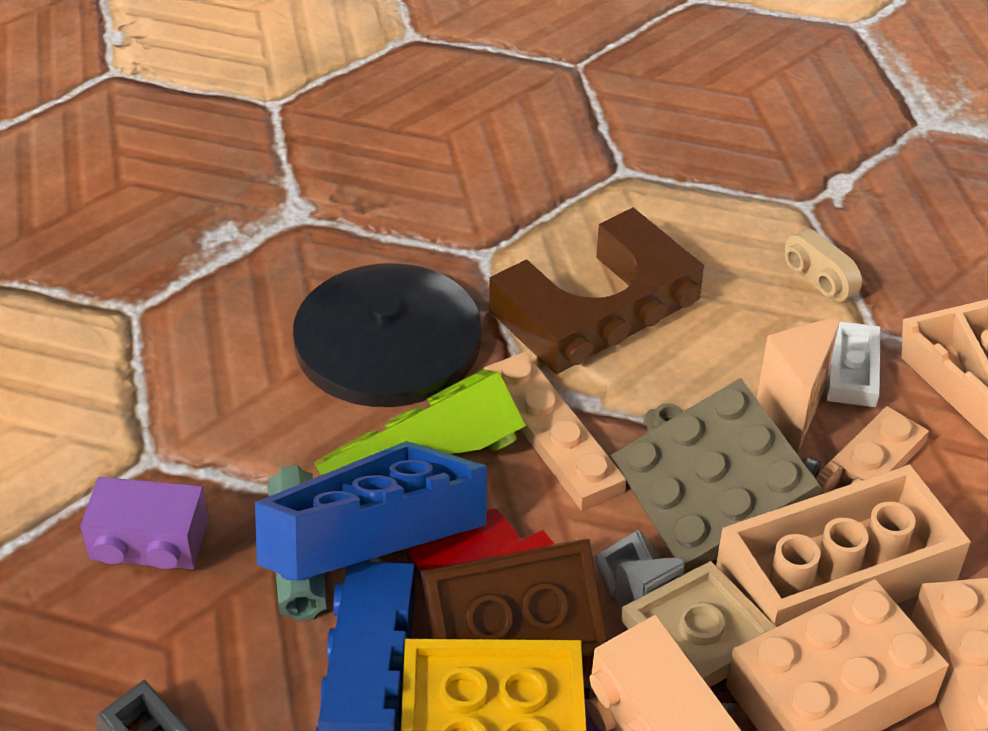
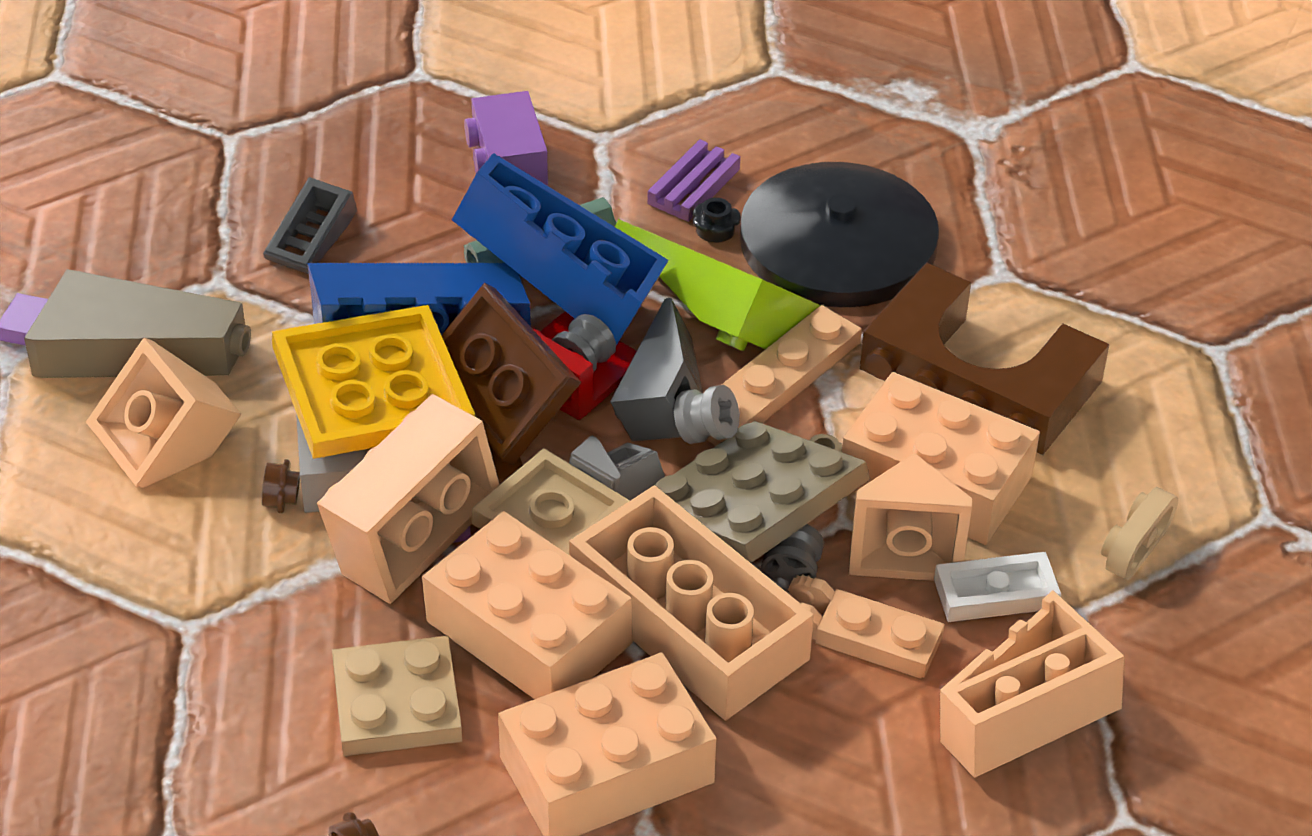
camera: 70 degrees right, 0 degrees up
none -> dark grey wheel [552,314,616,373]
none -> dark grey slope [610,298,703,442]
none -> medium lavender tile [647,139,740,222]
none -> light grey wheel [674,385,740,444]
none -> black plate [692,198,741,243]
none -> light nougat brick [842,372,1040,545]

